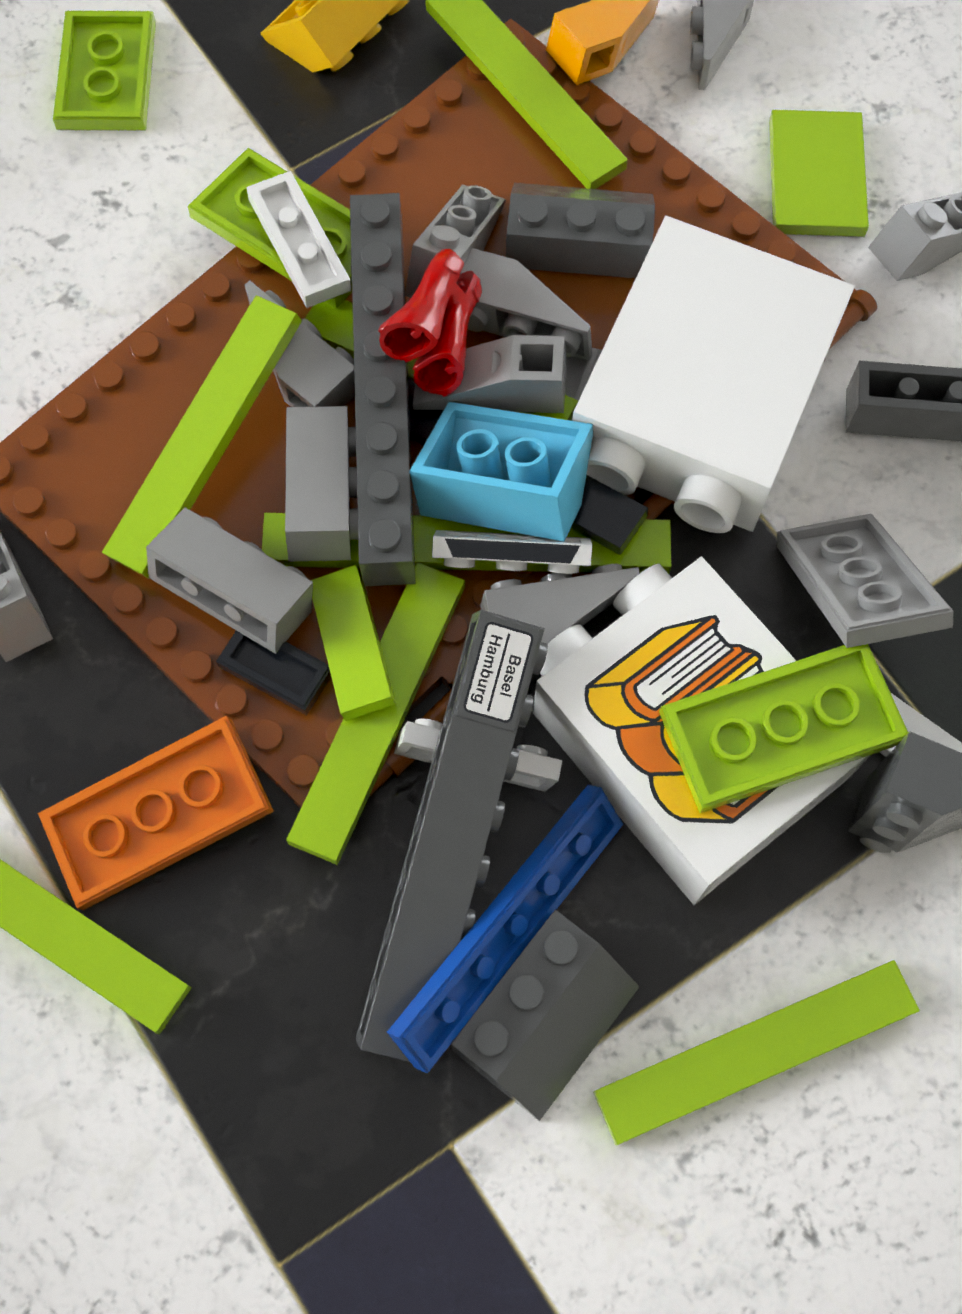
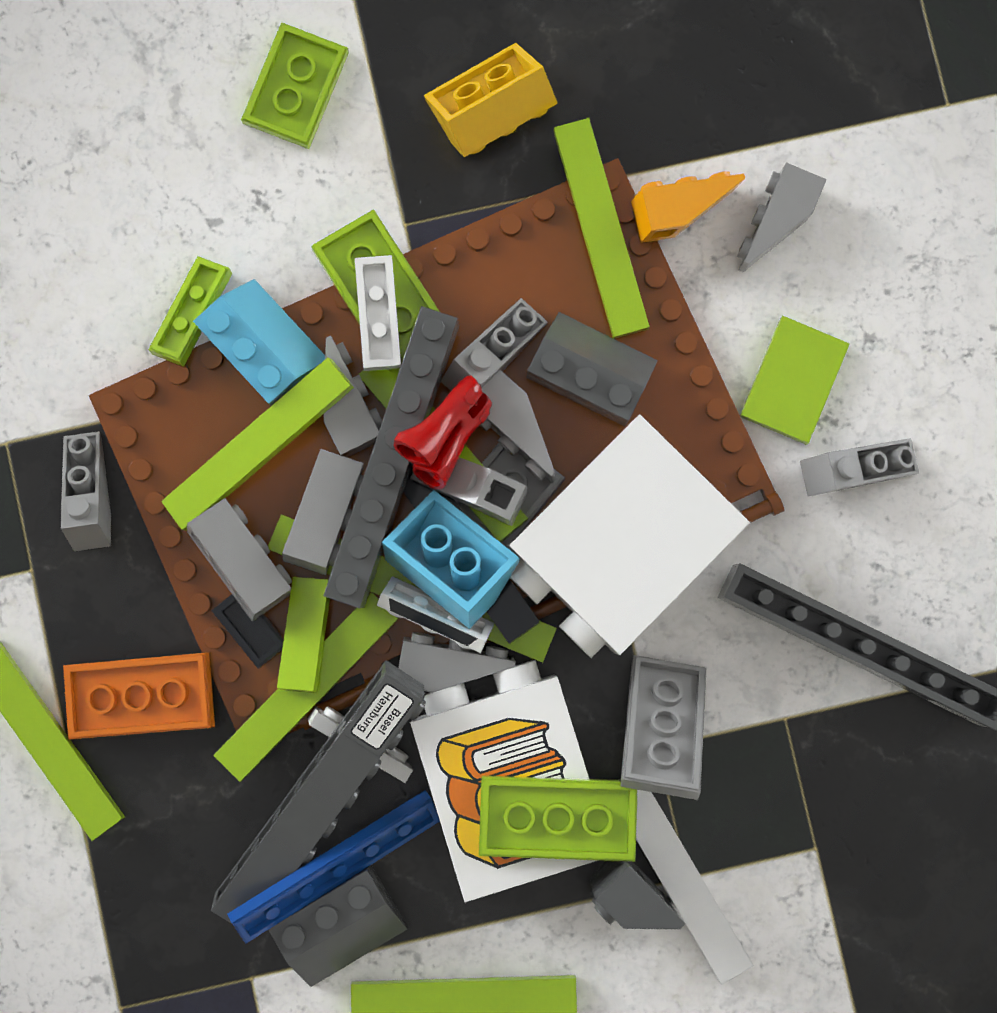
camera: 20 degrees right, 15 degrees up
none -> lime tile [148,256,232,367]
none -> medium azure slope [193,279,325,406]

